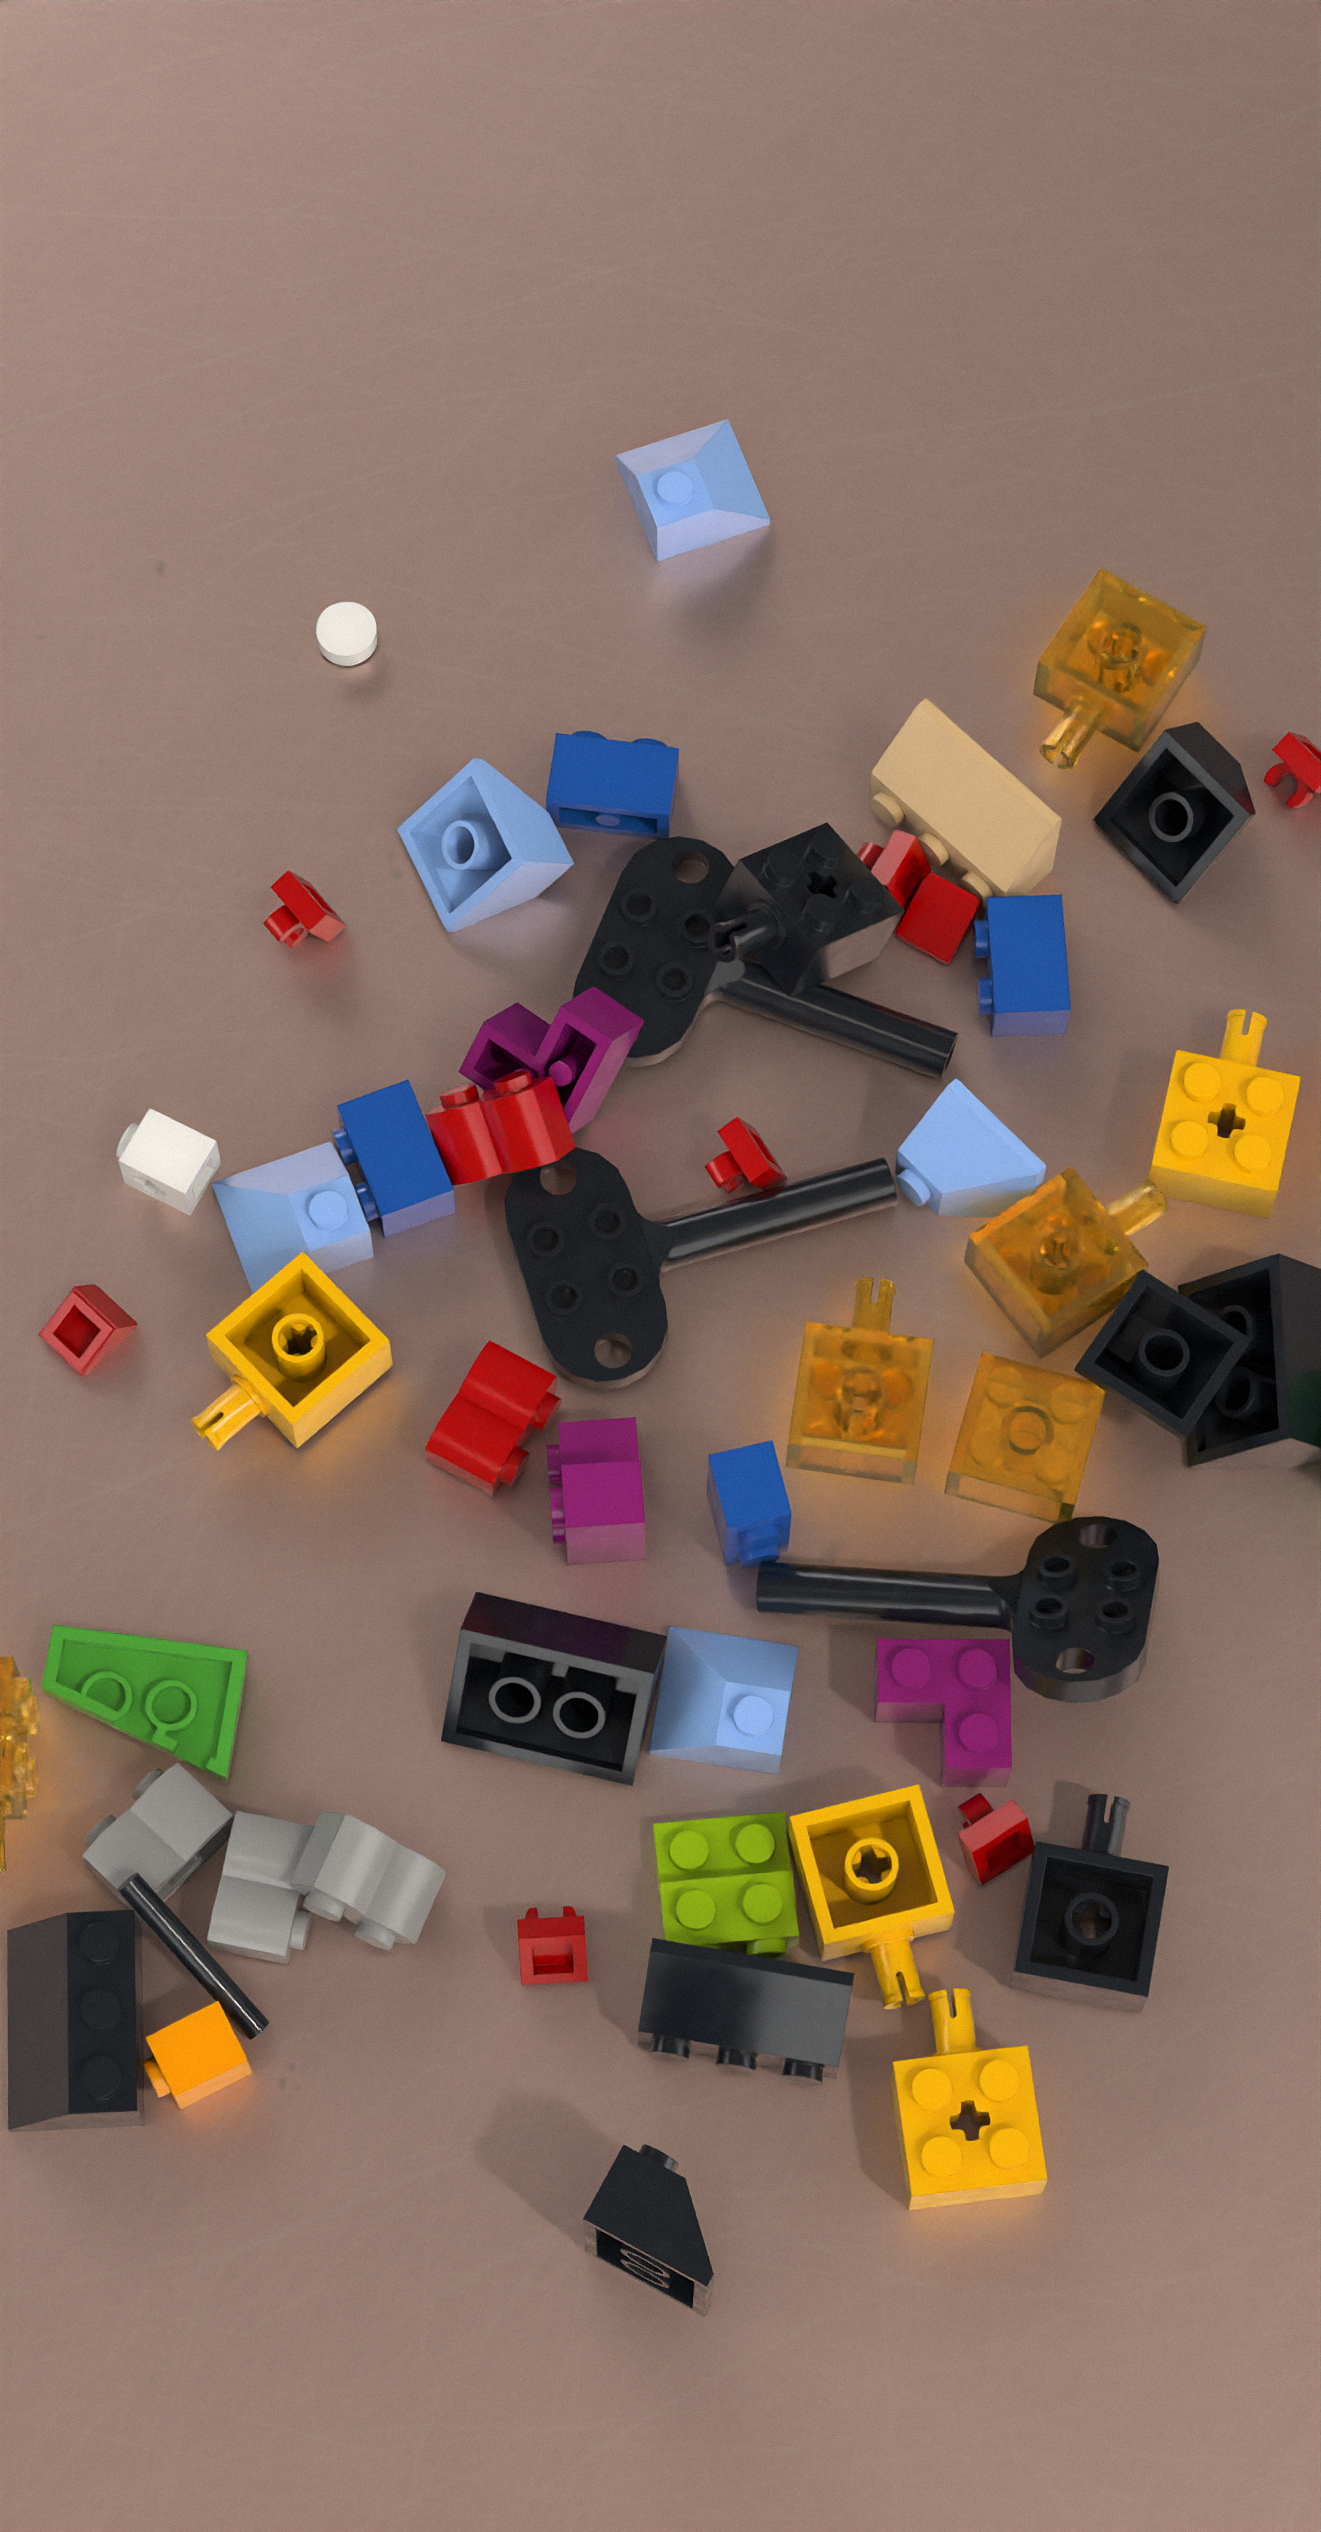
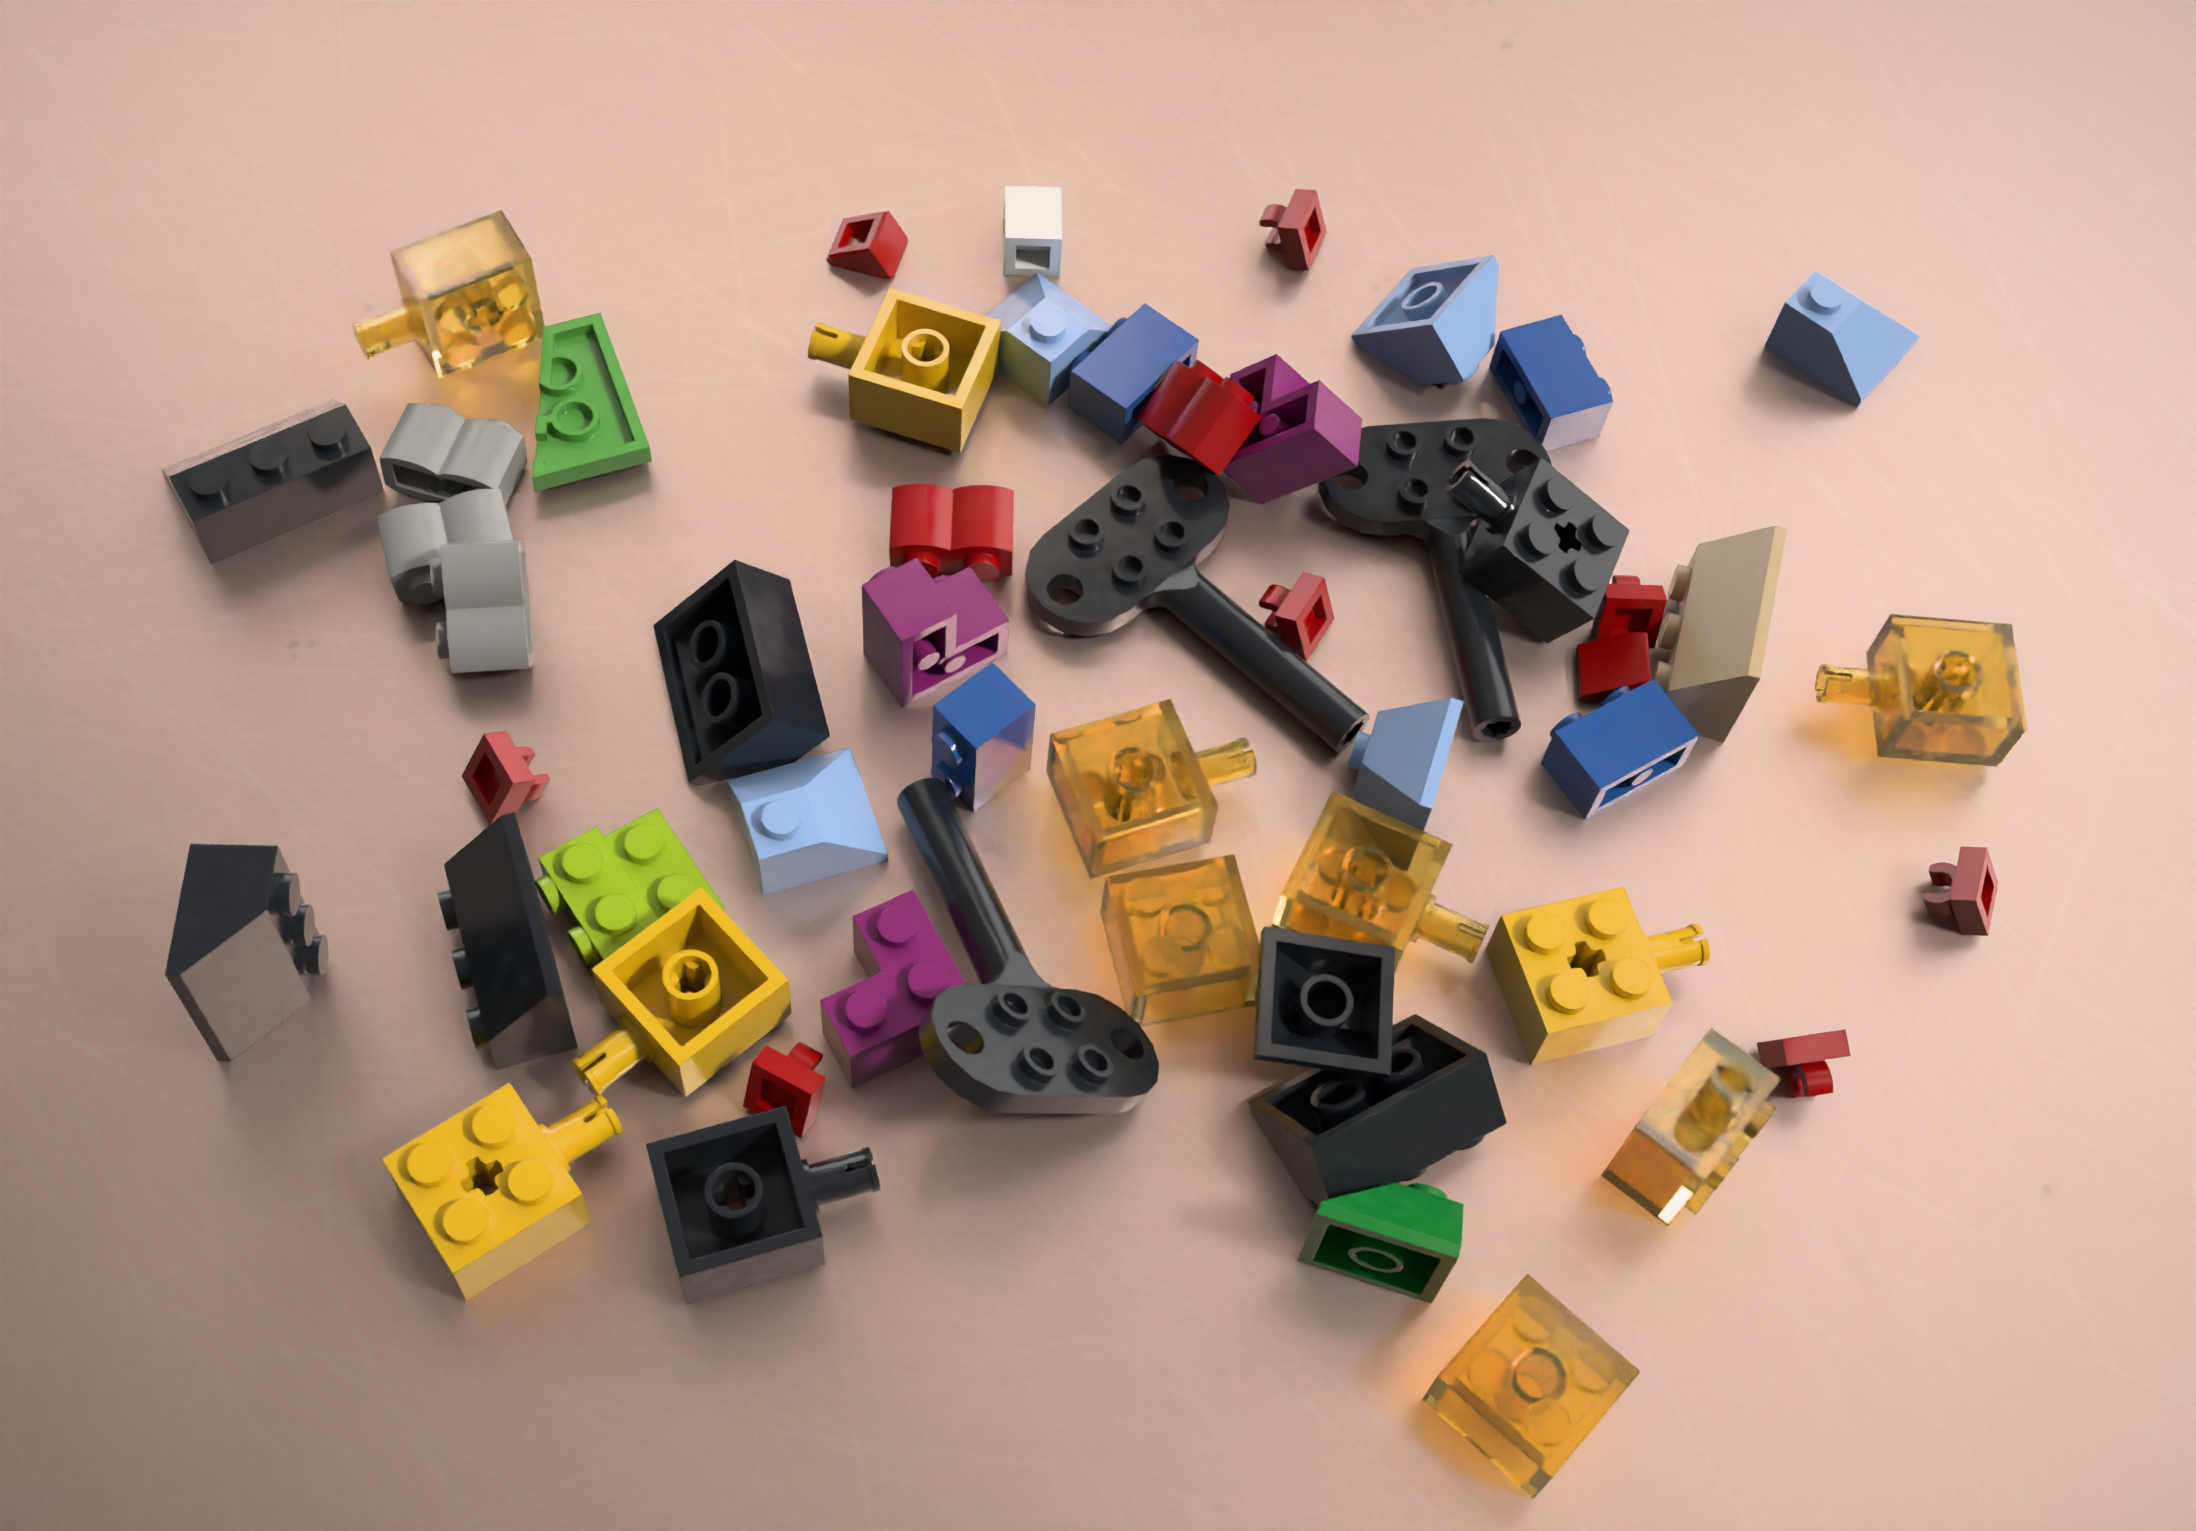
camera: 55 degrees right, 10 degrees down
black bar [118,1872,269,2040] -> none
light orange brick [142,2000,252,2110] -> none
white tile [316,602,378,666] -> none
black slope [1093,722,1256,905] -> none

